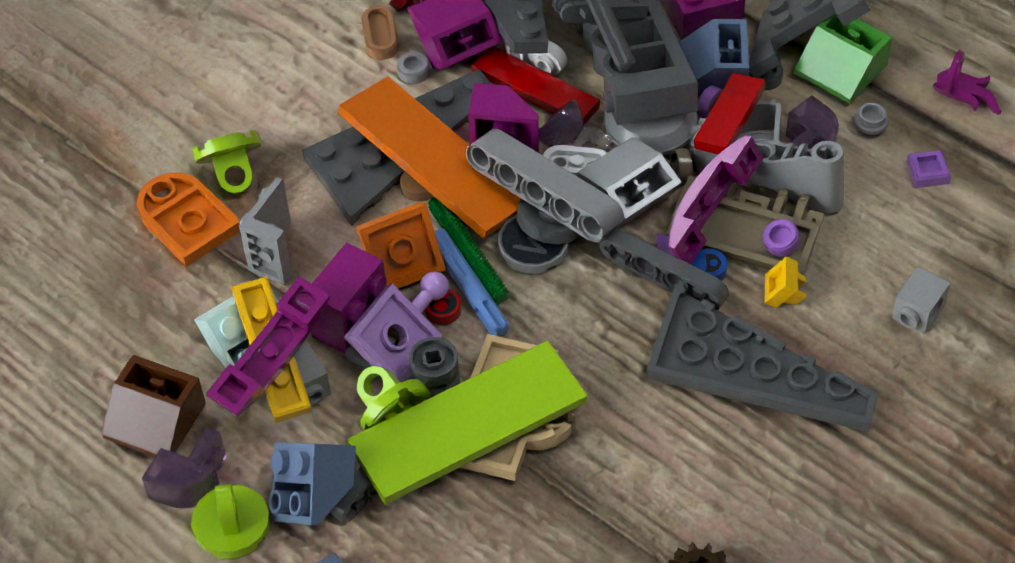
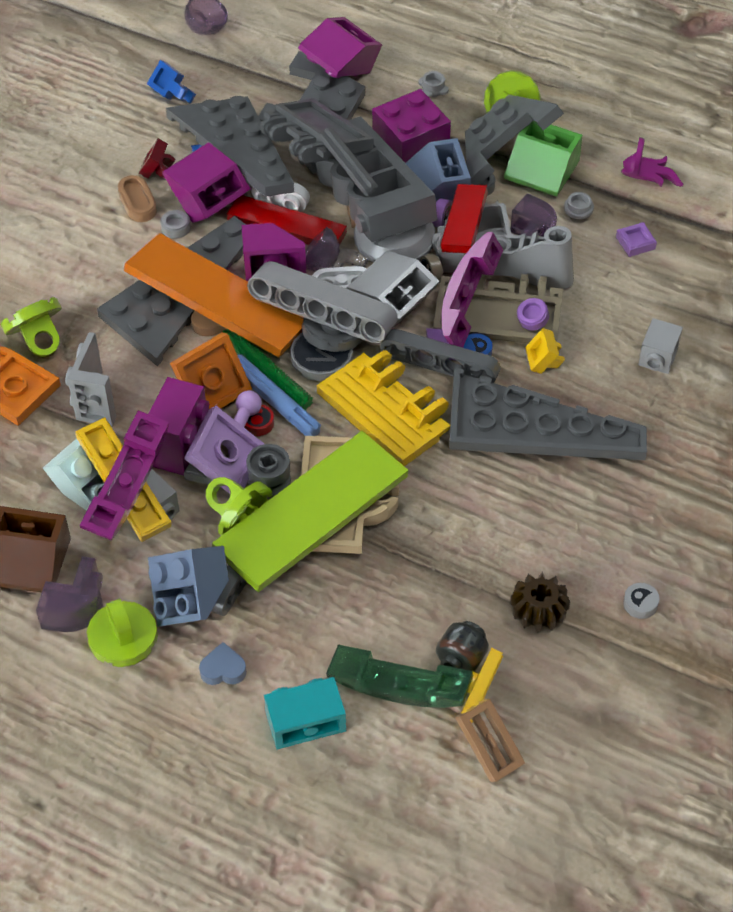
camera: 15 degrees left, 0 degrees up
none -> yellow hinge [317,350,450,467]

